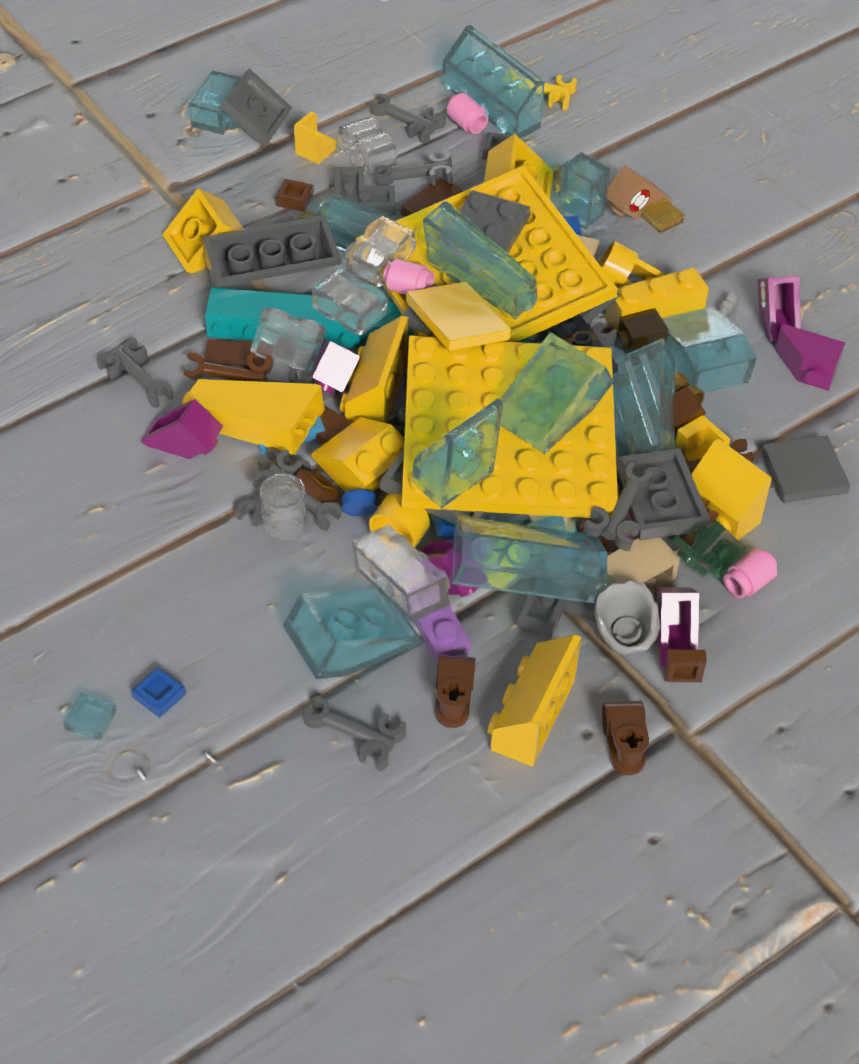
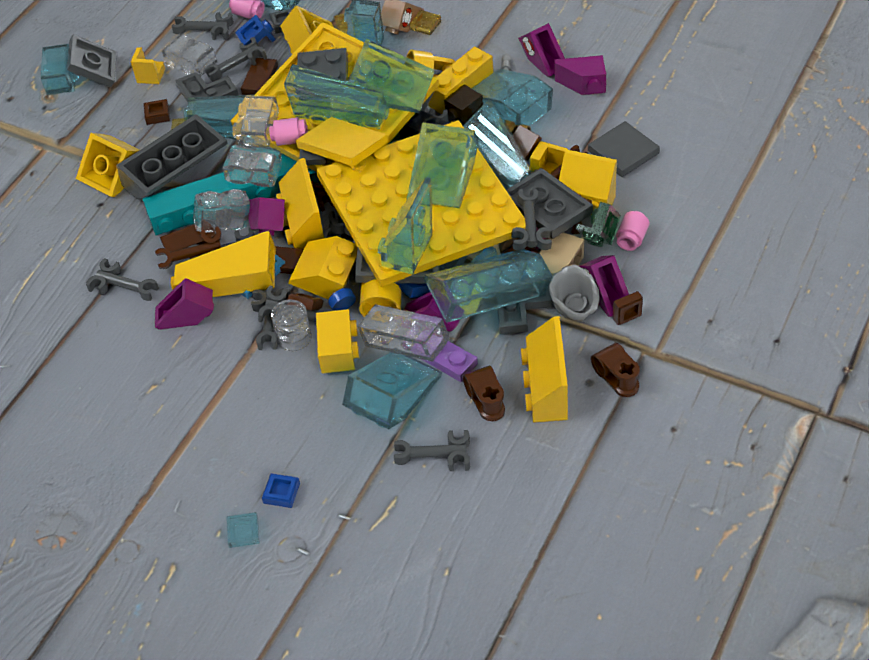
camera: 20 degrees left, 0 degrees up
none -> blue bracket [235,15,276,45]
none -> yellow brick [316,309,359,373]
none -> clear light blue slope [343,39,435,113]

